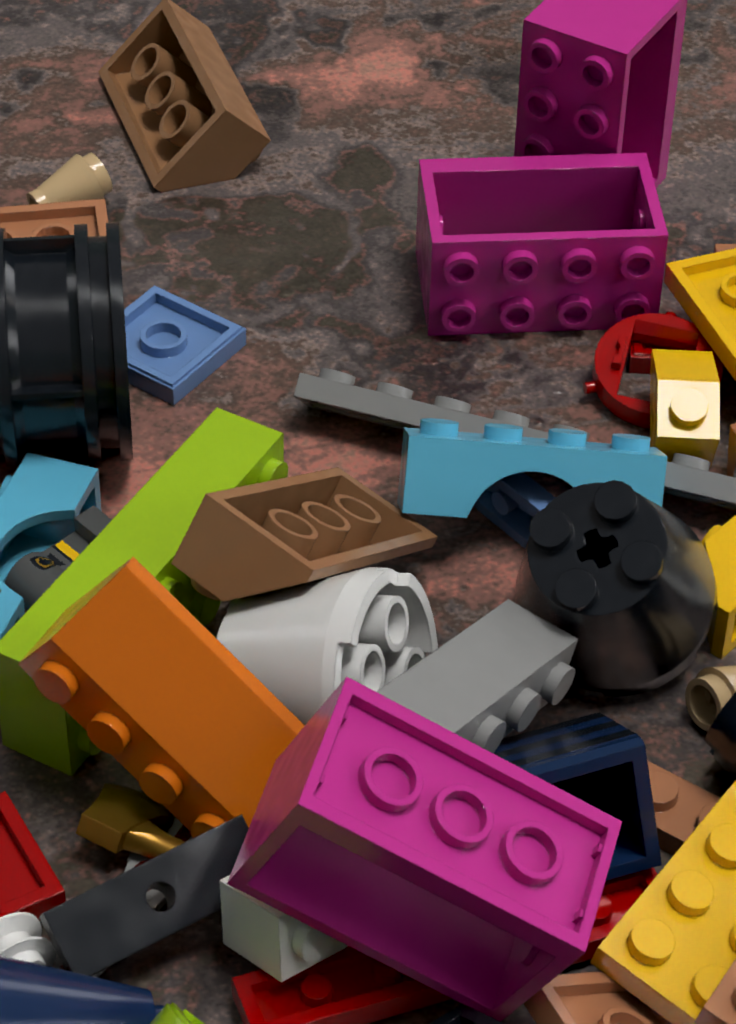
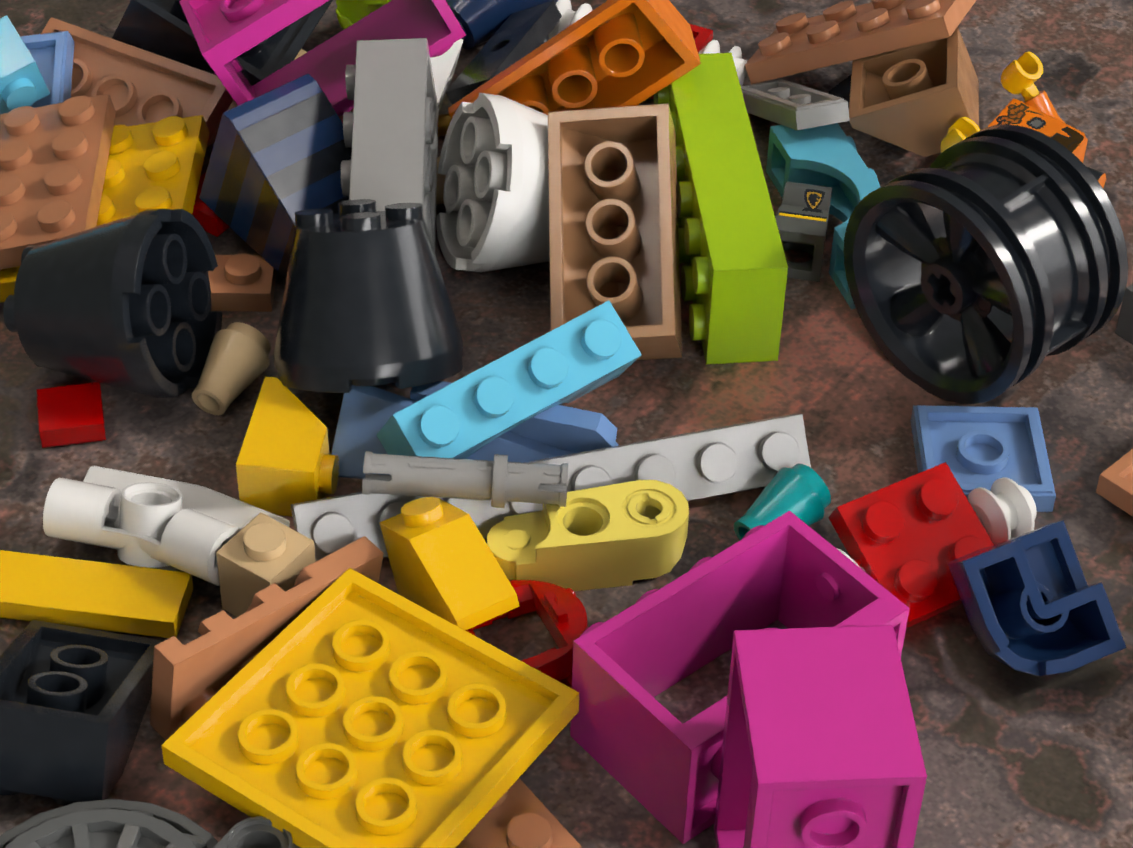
camera: 145 degrees right, 0 degrees up
none -> light grey pin [362,451,568,508]
none -> light yellow piece [487,480,689,591]
none -> teal cone [733,464,831,541]
none -> red plate [828,462,1037,628]
none -> dark blue brick [948,520,1127,676]

